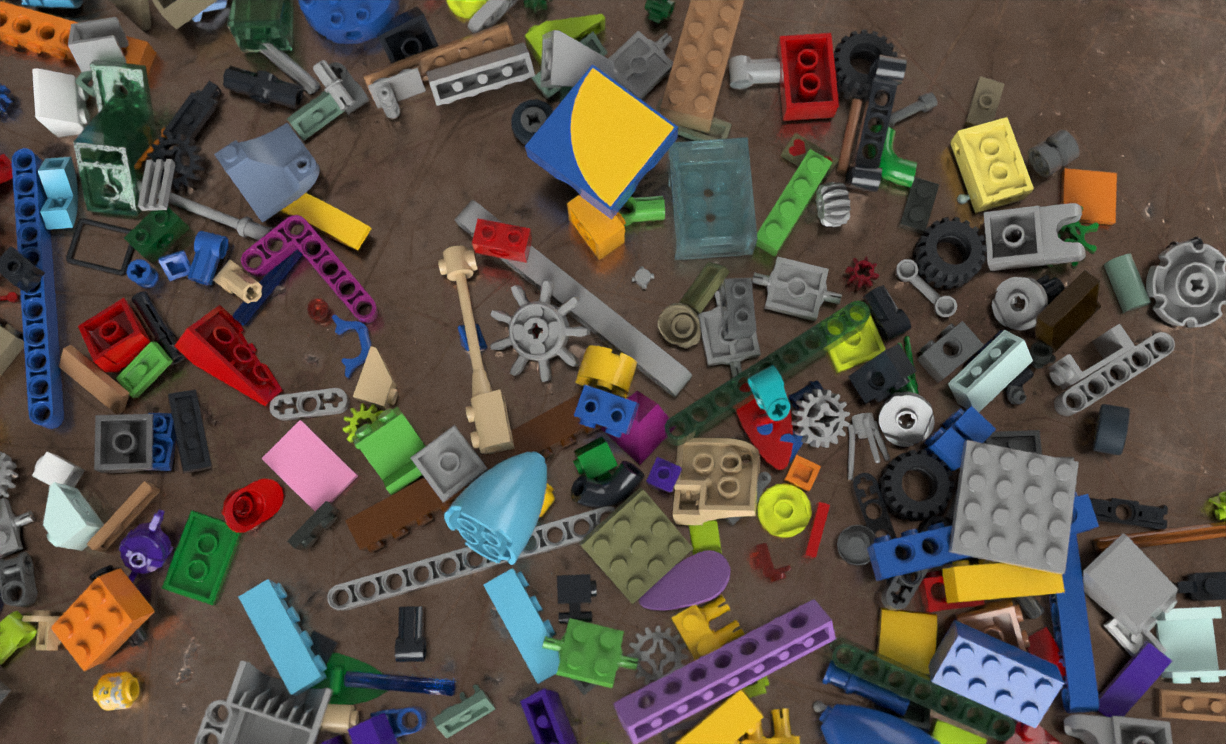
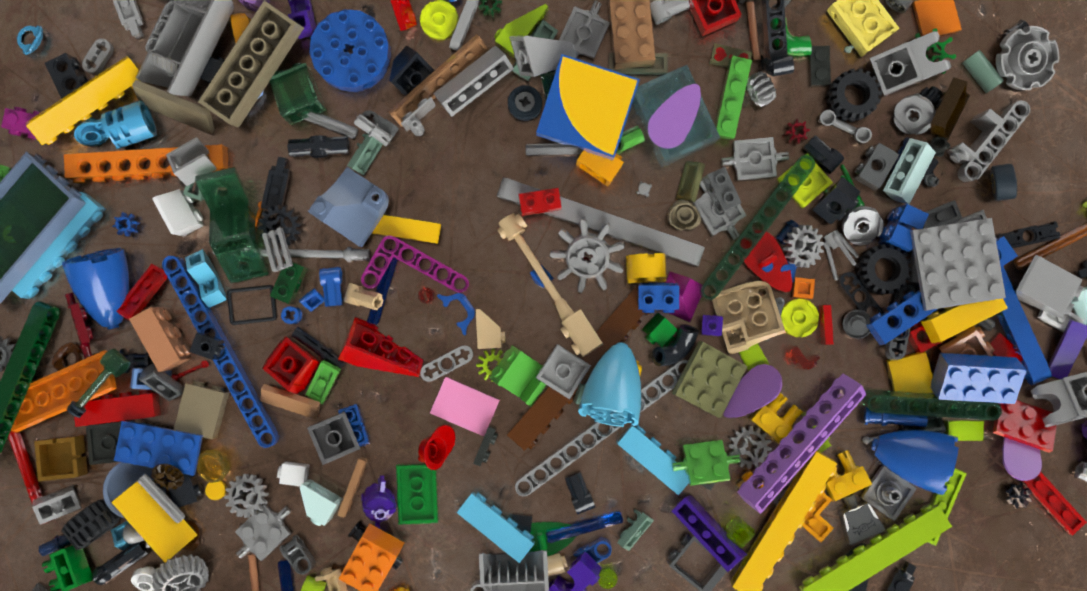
camera: 25 degrees left, 10 degrees up
black plate [168,389,212,474] -> none
black brick [557,574,597,624] -> none
teal piece [748,365,790,421] -> none
none -> light grey axle [525,143,583,156]
none -> medium lavender shield [648,84,701,149]

